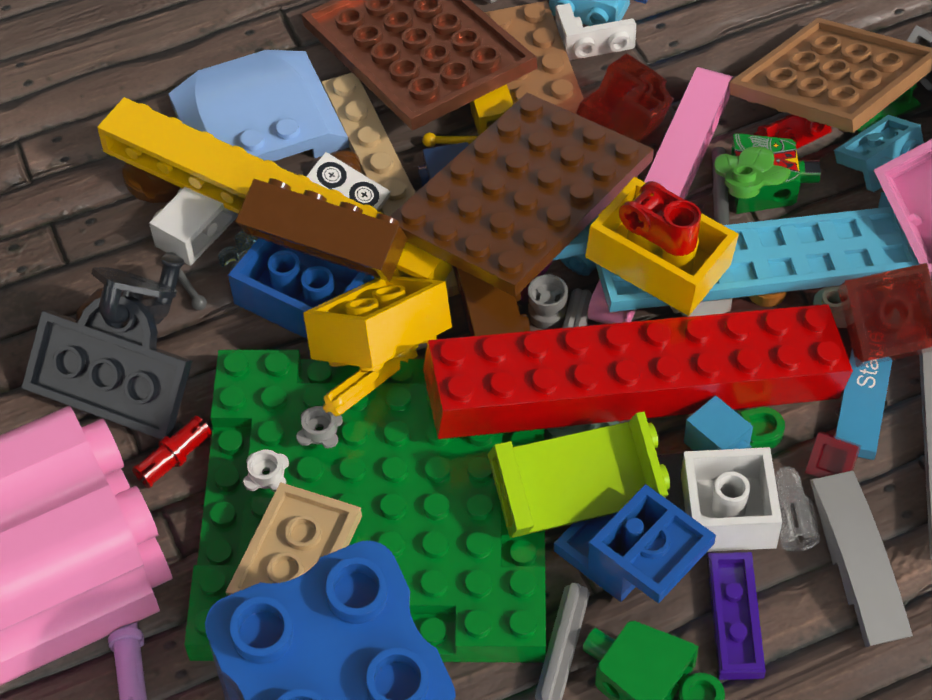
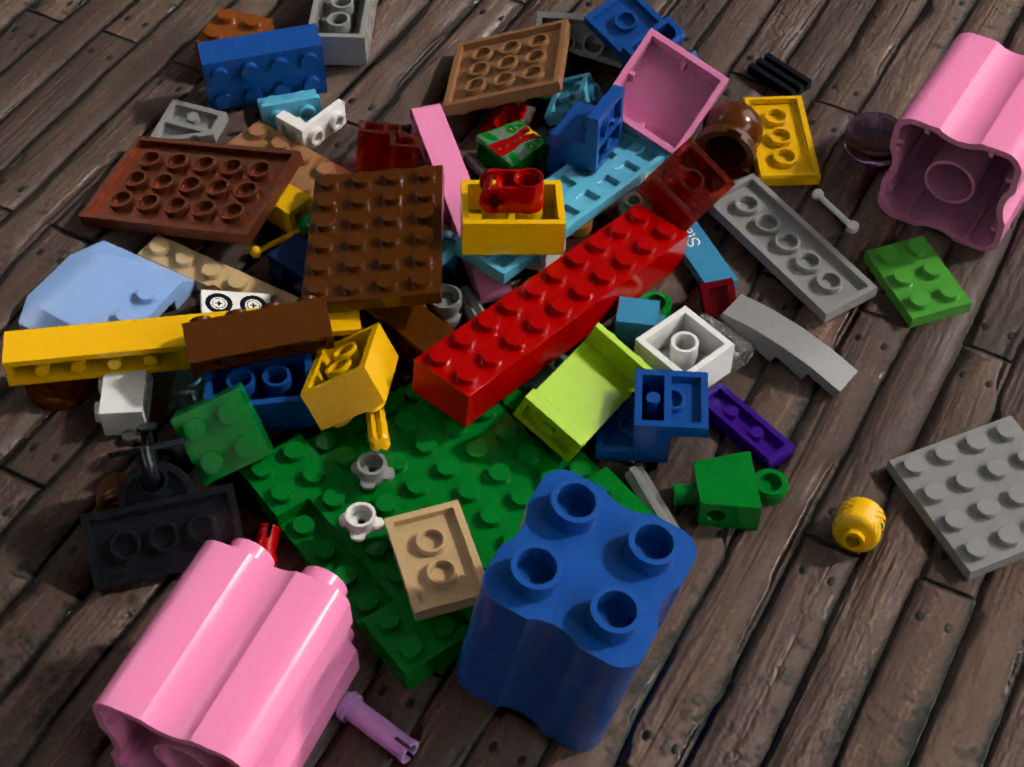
camera: 40 degrees left, 5 degrees down
bright green plate [714,146,791,199] -> none
none -> green brick [170,382,274,486]
none -> blue bracket [546,84,625,176]

